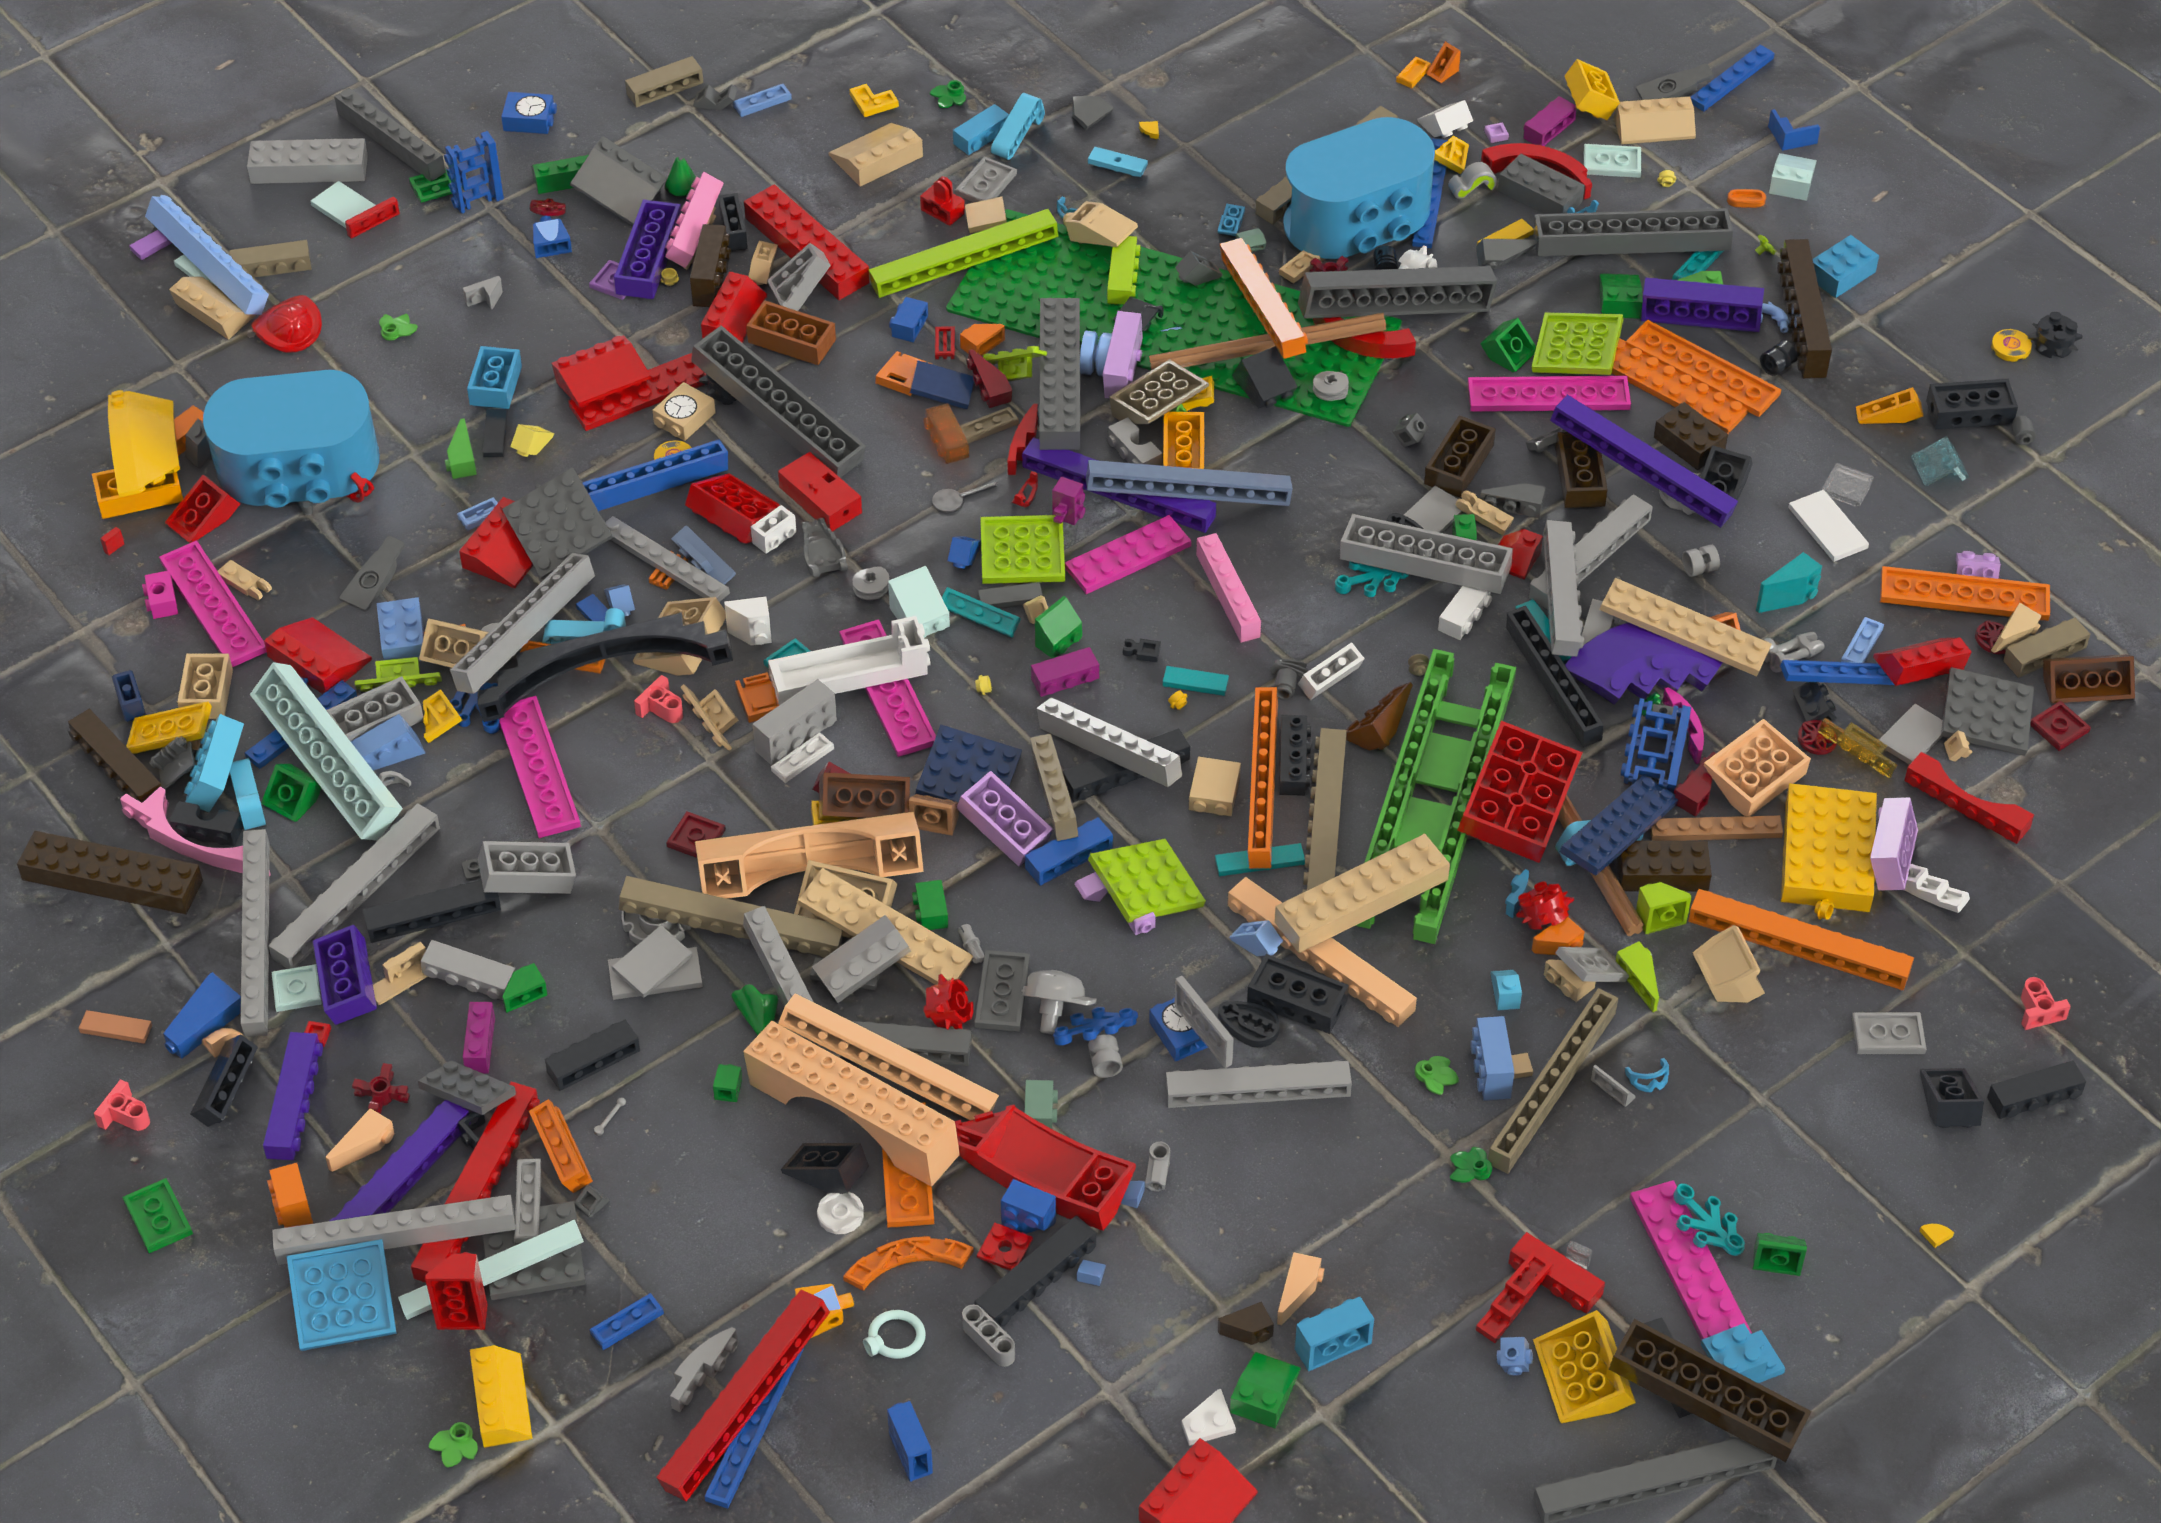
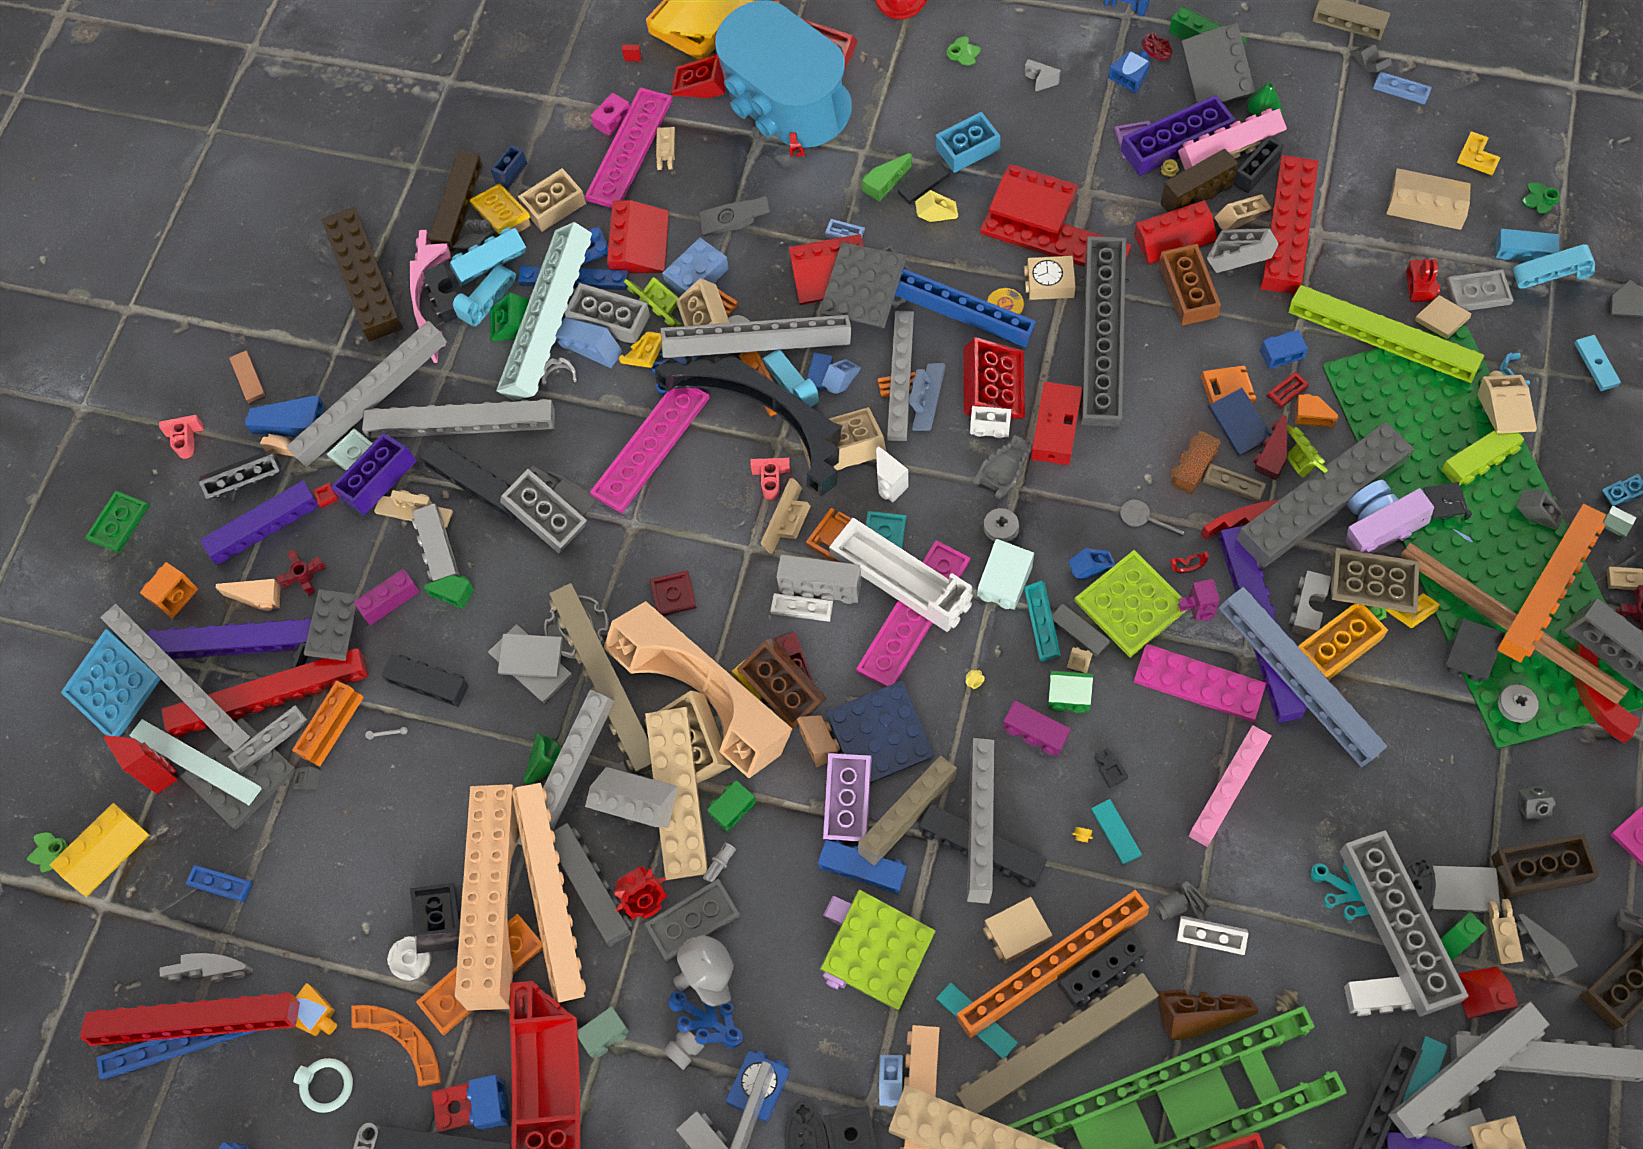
camera: 60 degrees right, 15 degrees up
green brick [713,1064,742,1102] -> none

